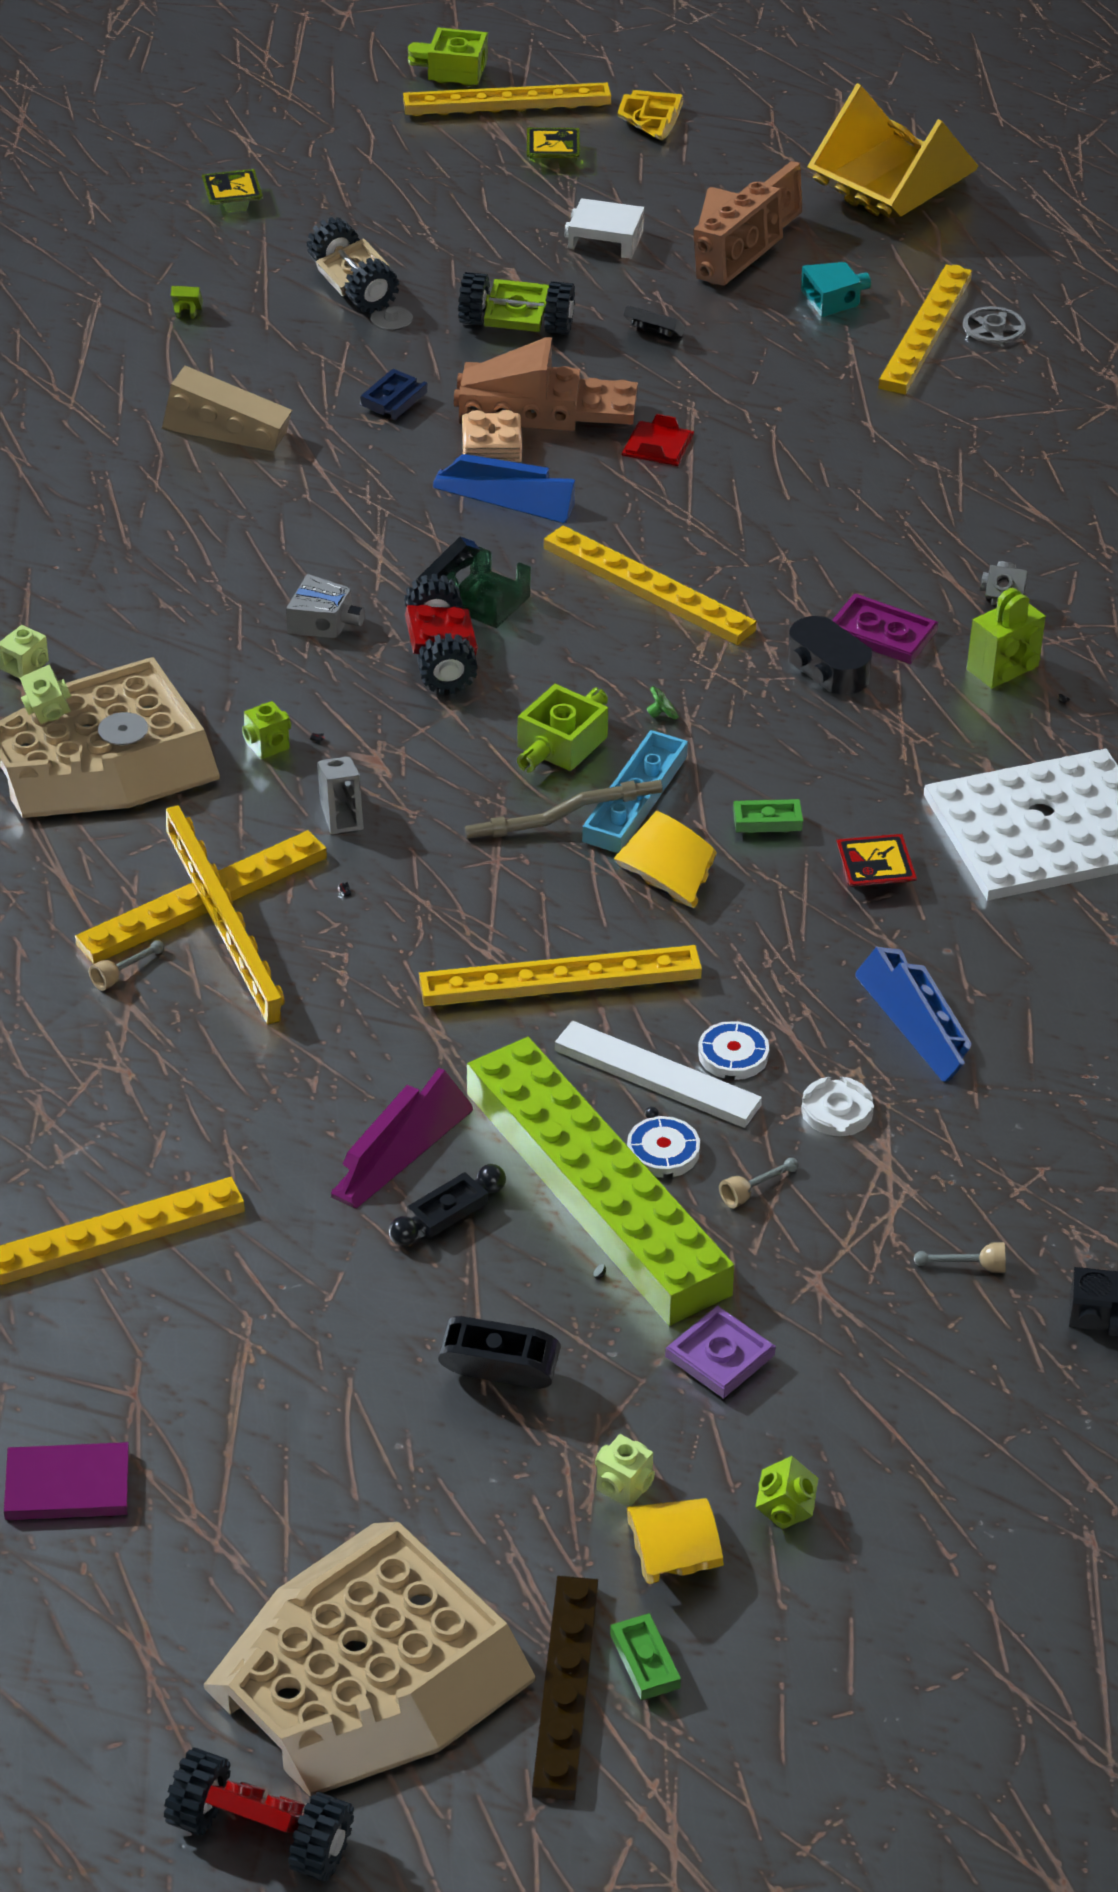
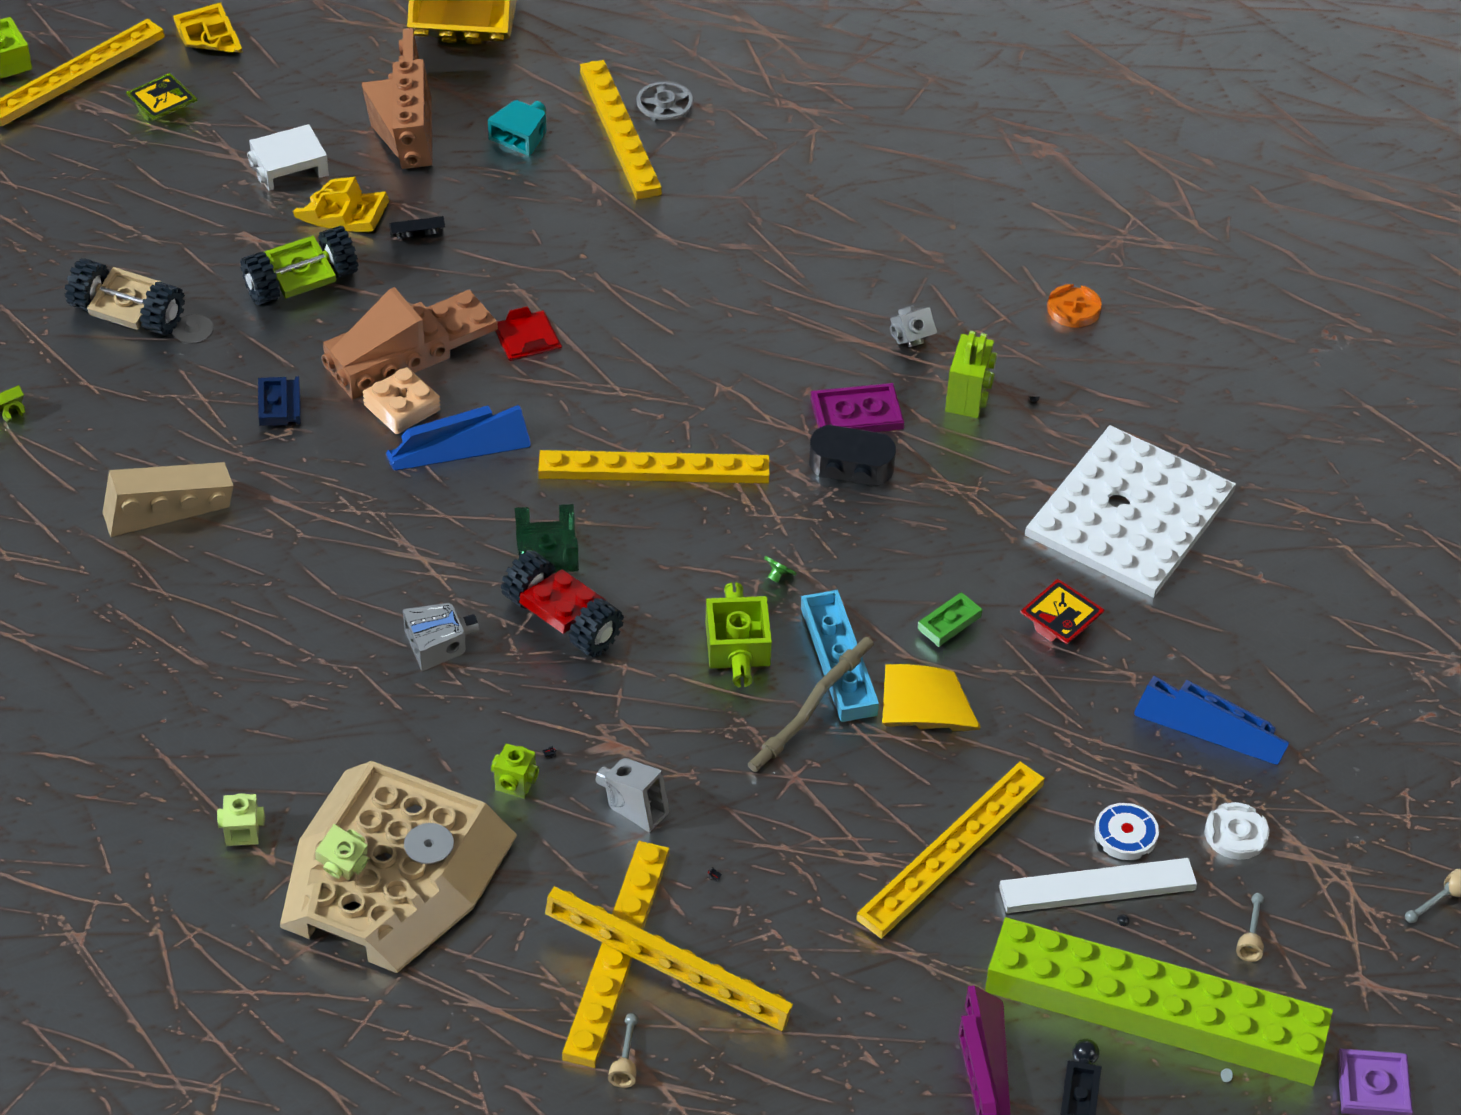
camera: 40 degrees left, 5 degrees up
black plate [417,536,481,583] -> none
tile [627,1116,700,1178] -> none
none -> yellow slope [293,177,389,232]

